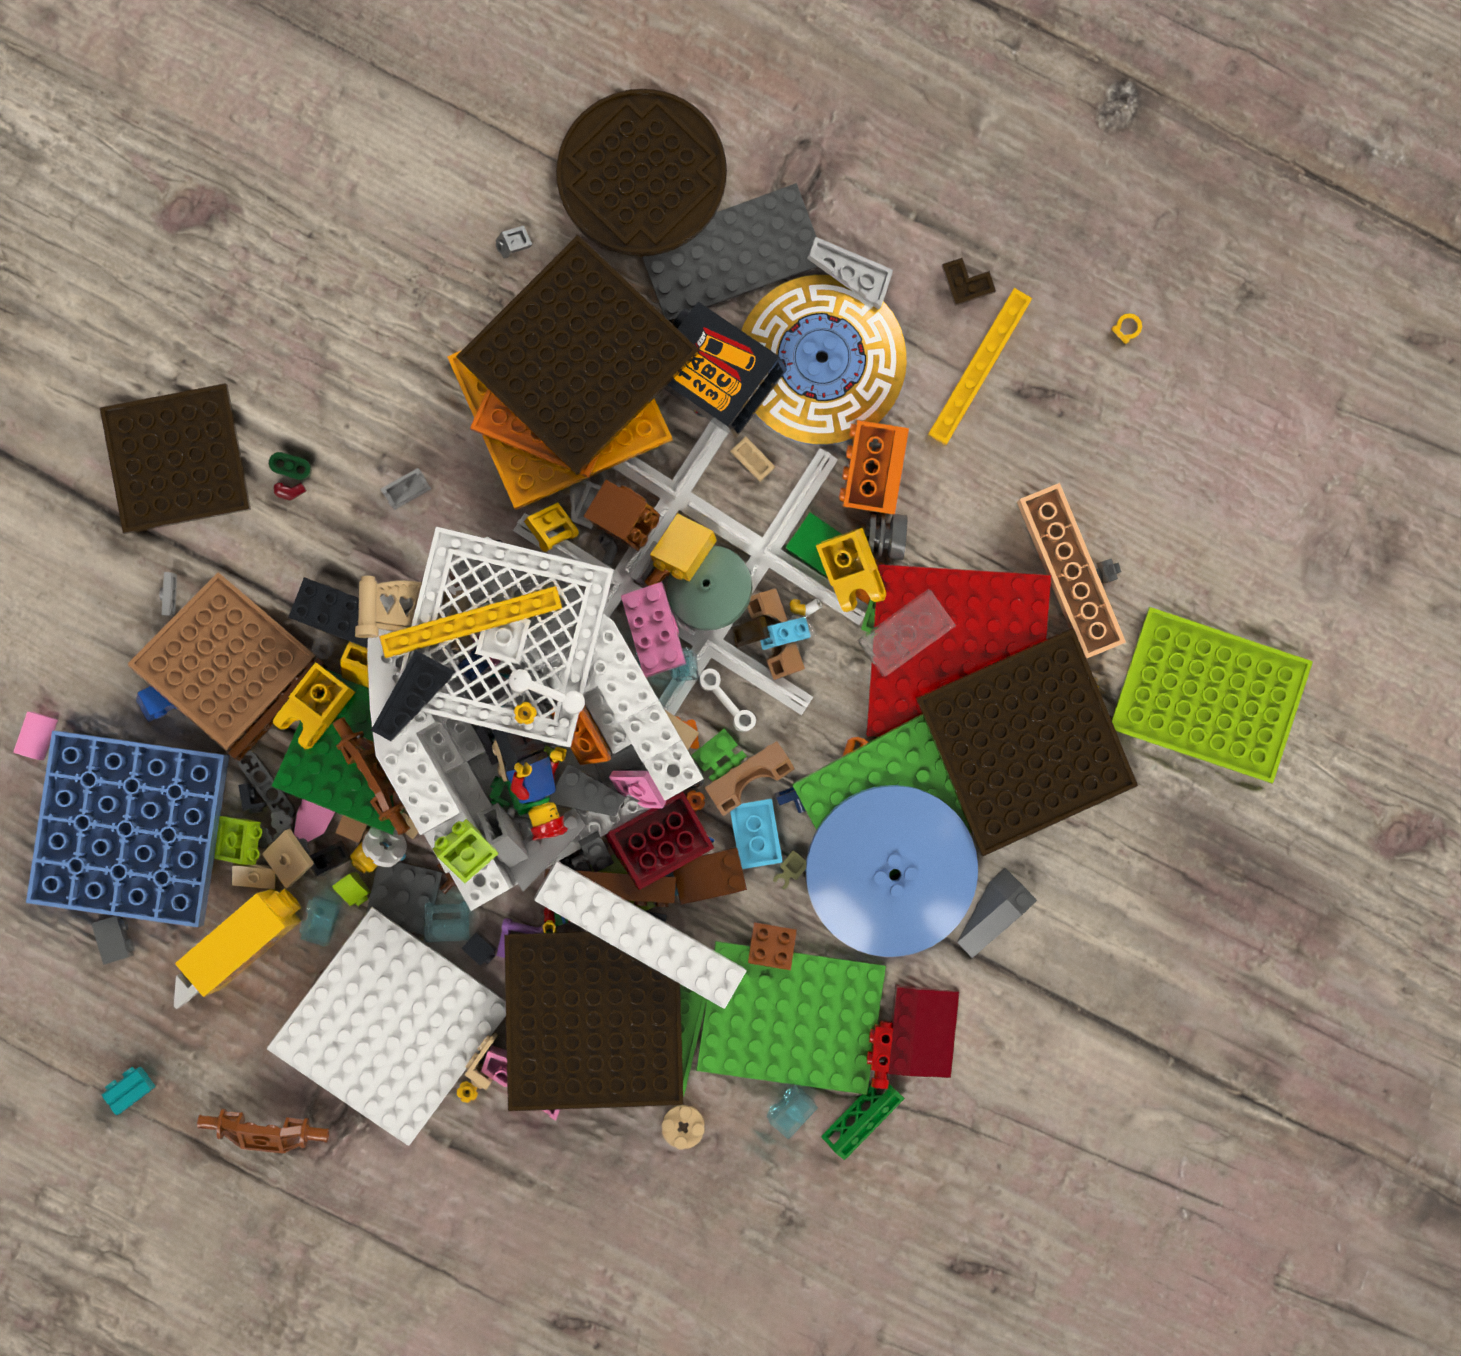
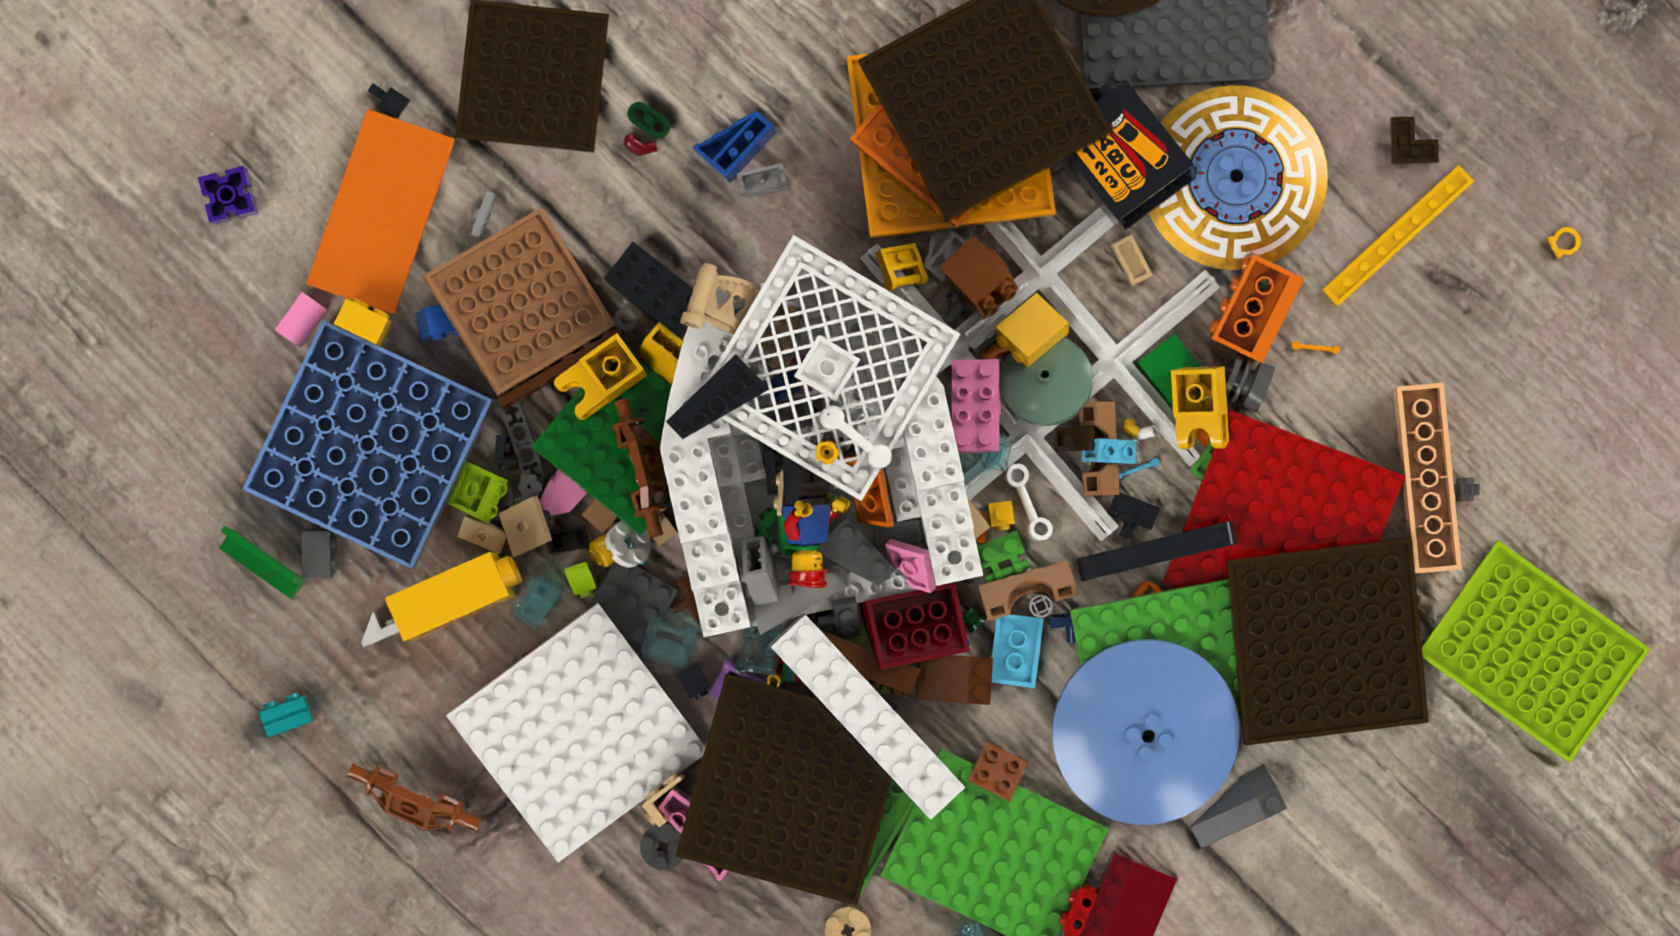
camera: 20 degrees right, 0 degrees up
yellow tile [379,586,562,658] -> none
lime plate [432,819,499,883] -> none
yellow plate [457,1081,478,1103] -> none
orange plate [686,790,705,812] -> none
olive plate [773,850,806,890] -> none
light grey wing [807,237,893,310] -> none
clear brick [857,590,956,677] -> none
none -> green fence [219,526,306,600]
none -> orange tile [306,109,456,315]
none -> yellow brick [334,298,394,347]
none -> black plate [368,83,410,119]
none -> dark grey plate [640,823,683,870]
none -> blue wedge [692,111,777,183]
none -> clear light blue plate [734,628,782,676]
none -> dark green wheel [962,604,987,633]
none -> yellow brick [987,501,1015,531]
none -> light grey wheel [1028,595,1053,618]
none -> black beam [1076,521,1237,581]
none -> black plate [1108,492,1160,539]
none -> medium azure hinge [1118,458,1160,480]
none -> light orange hinge [1291,341,1340,354]

